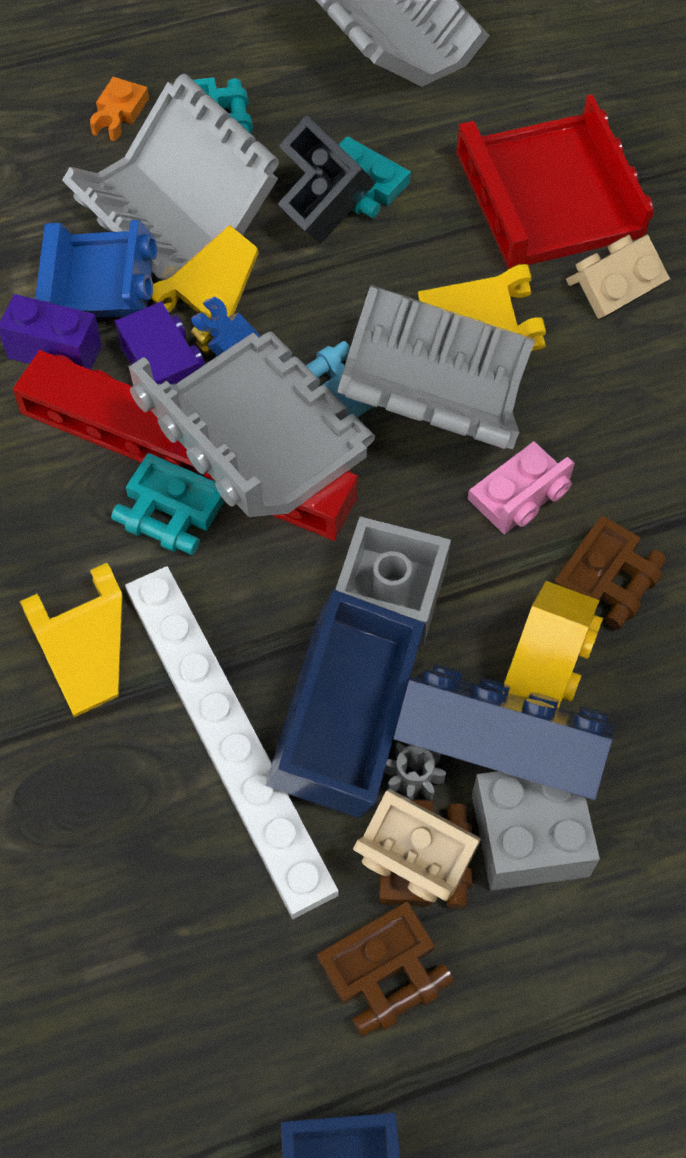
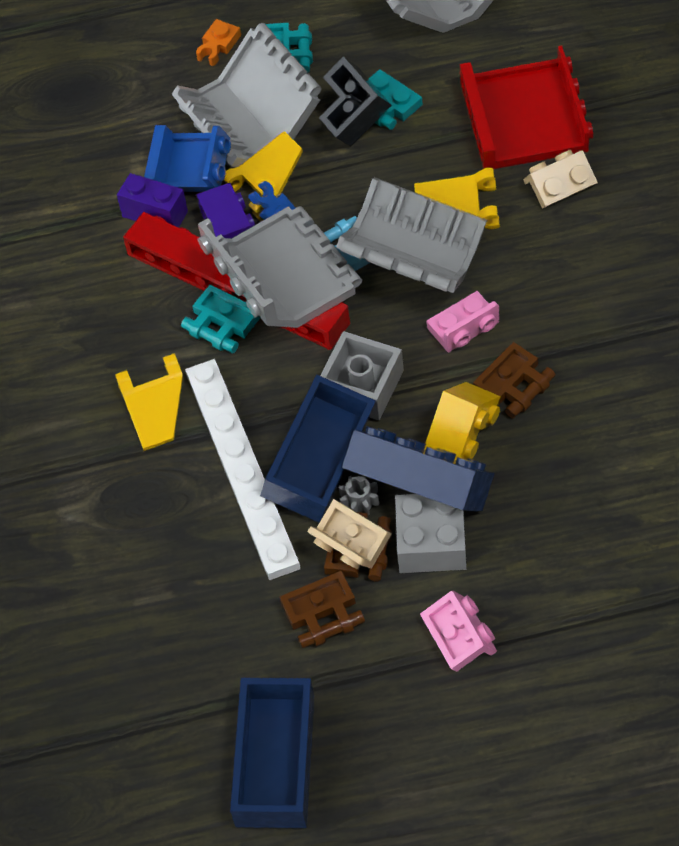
camera: 15 degrees right, 5 degrees down
none -> bright pink bracket [420,590,497,672]

